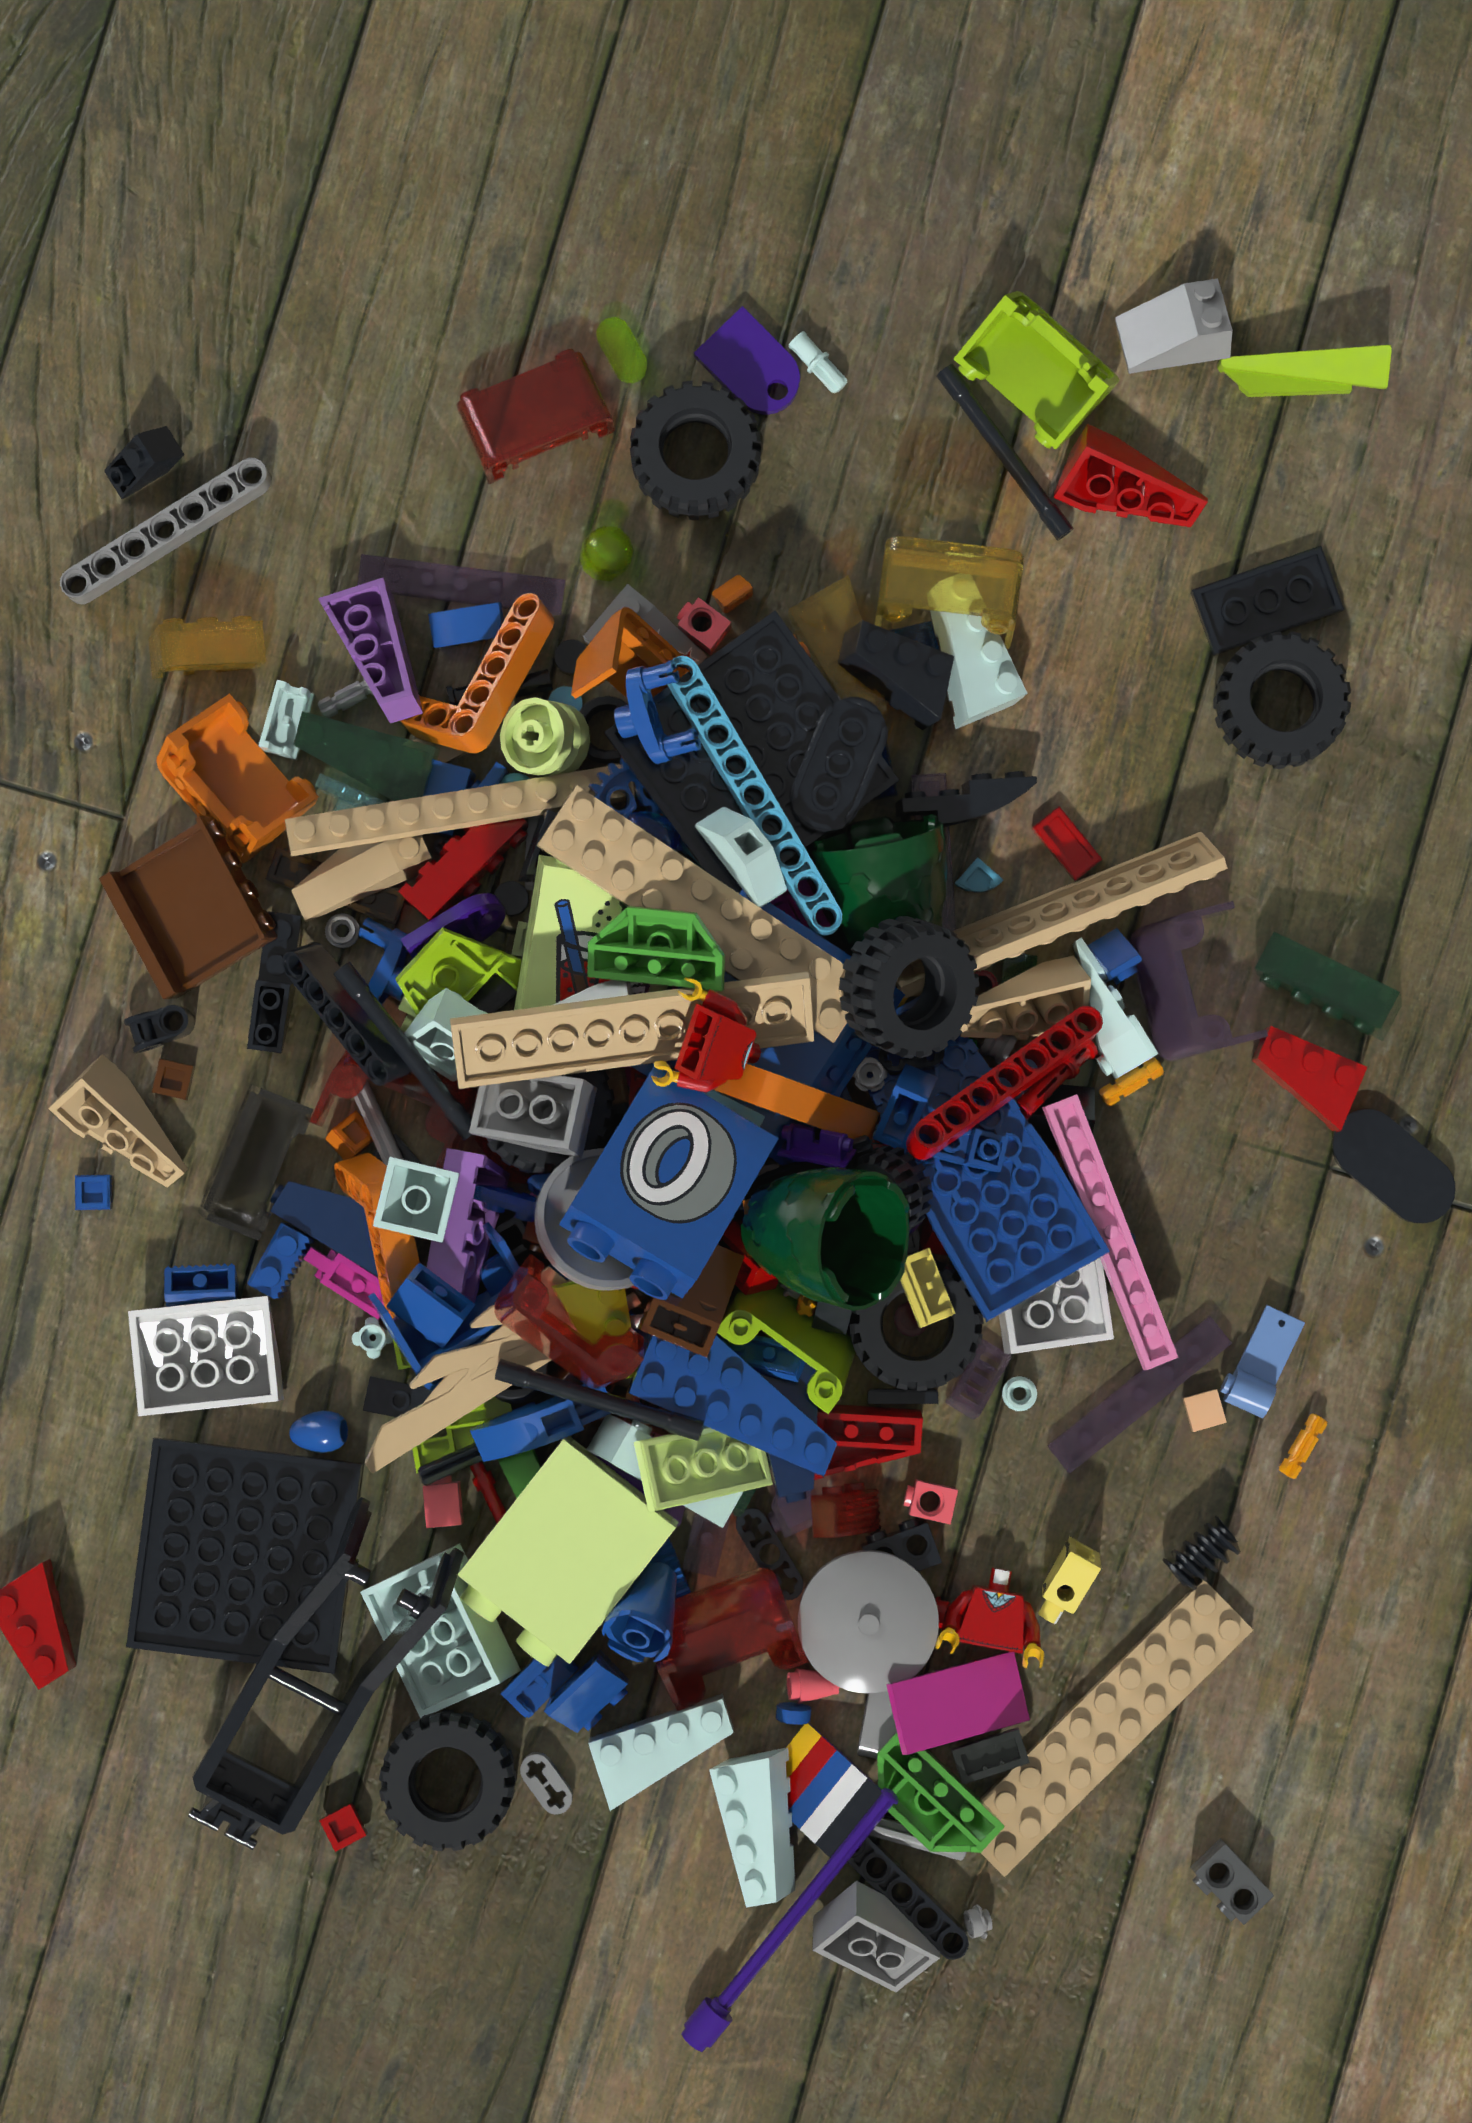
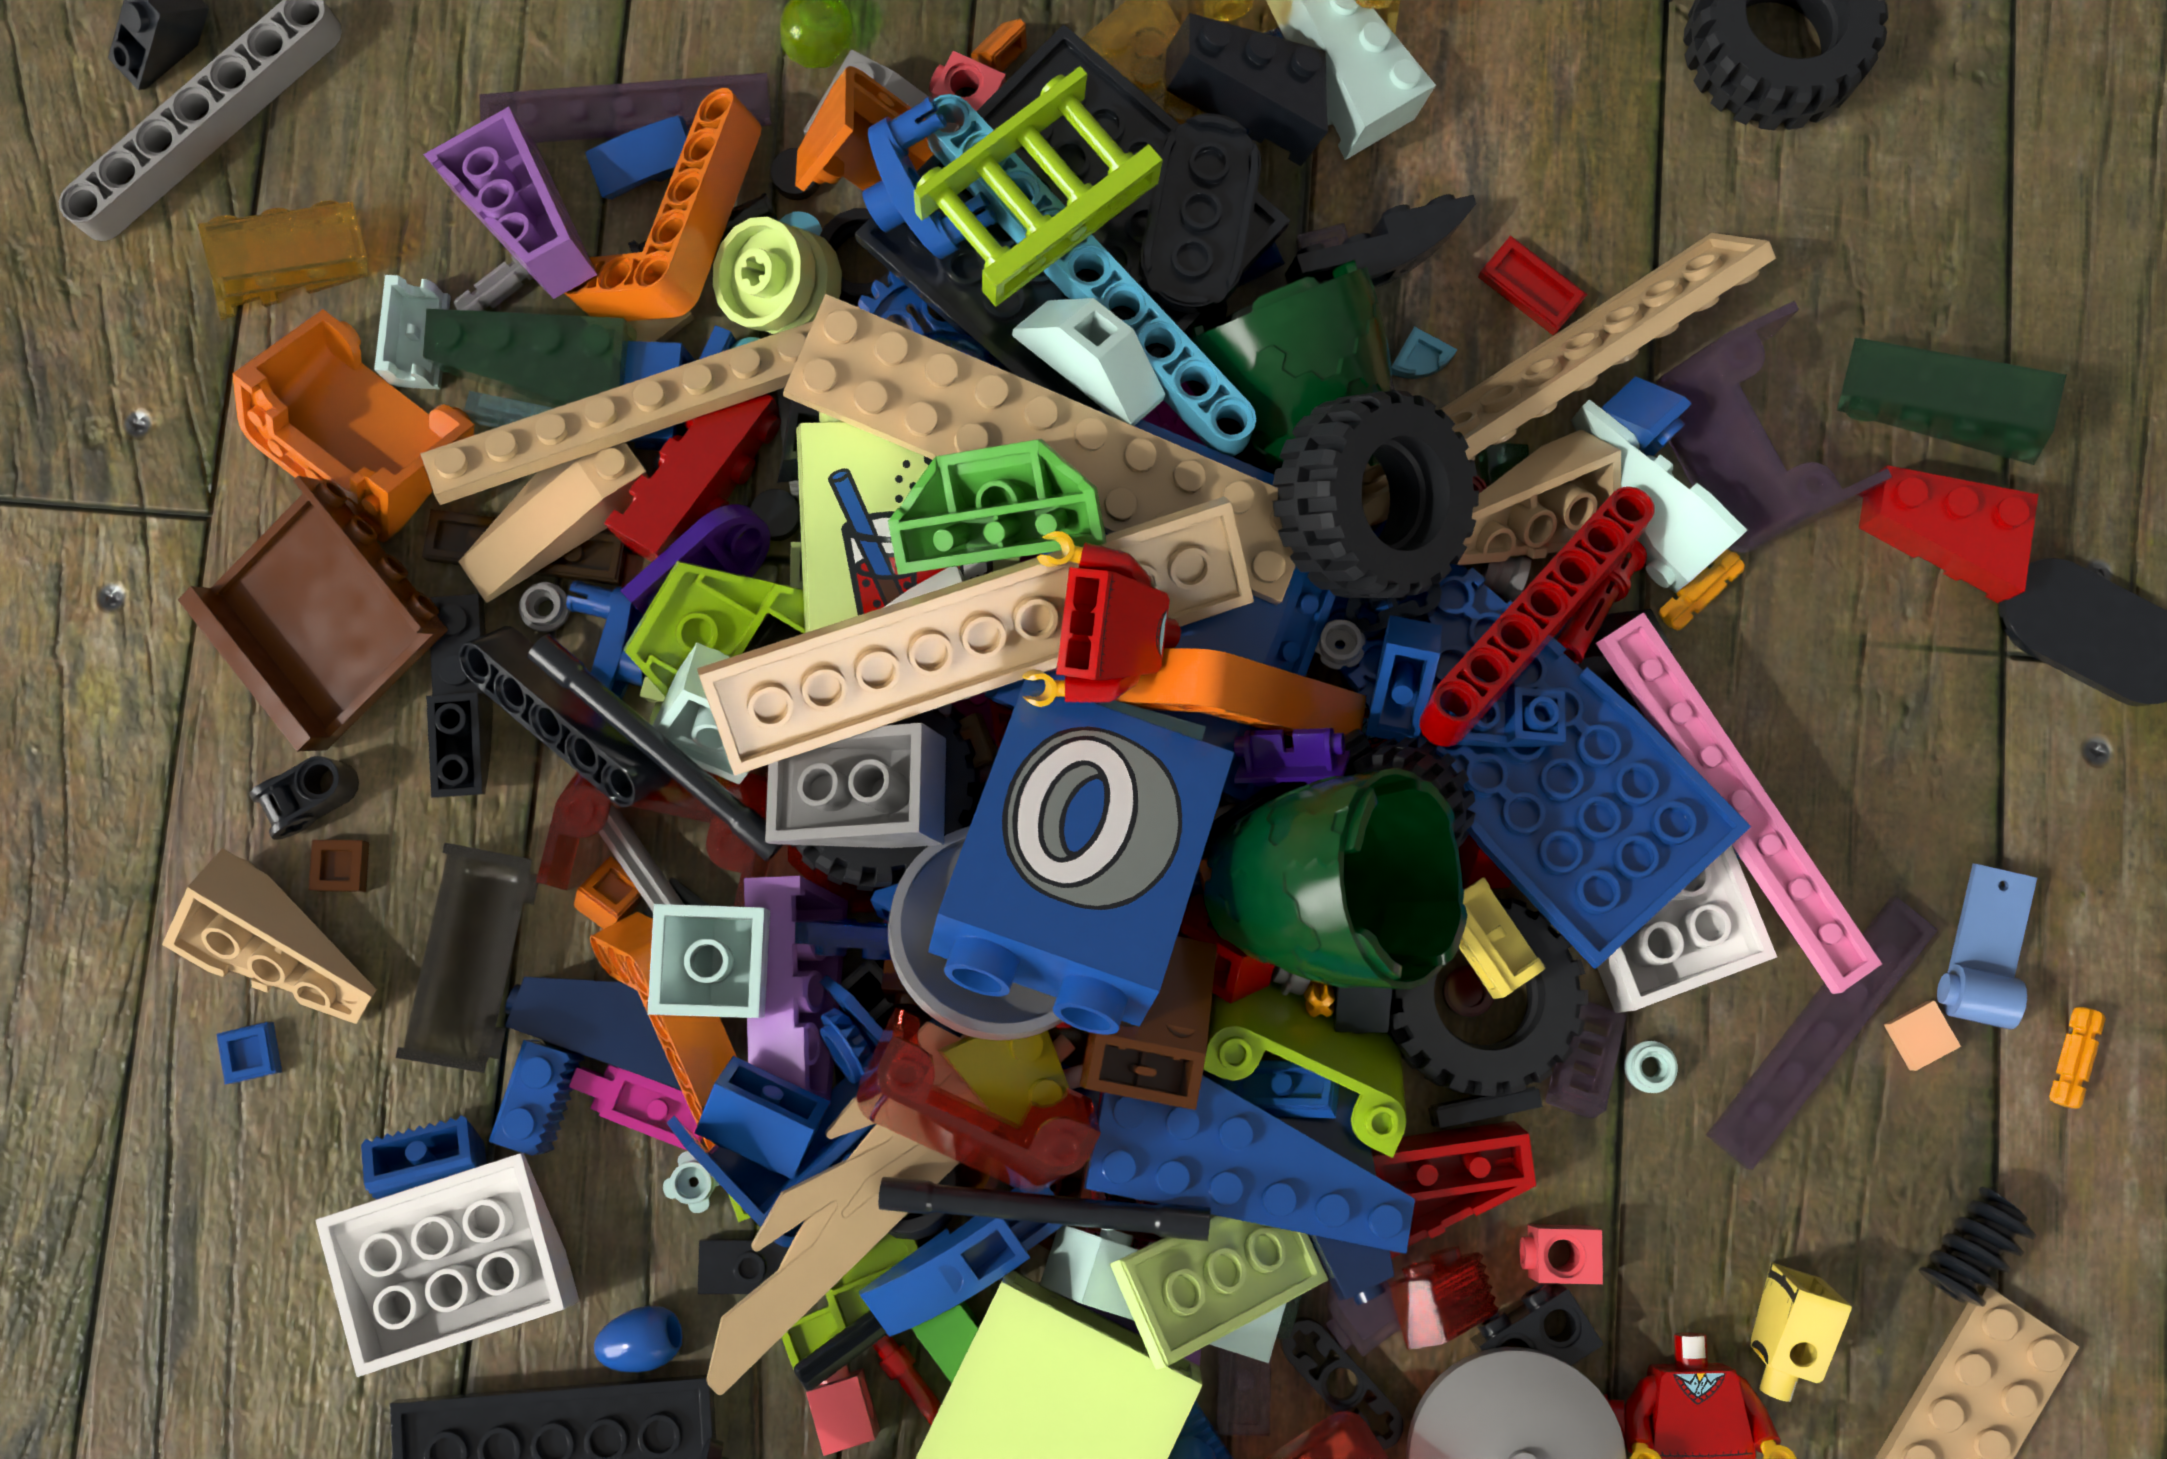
camera: 10 degrees left, 5 degrees down
none -> blue gear [820,1008,879,1089]
none -> lime fence [914,66,1163,307]

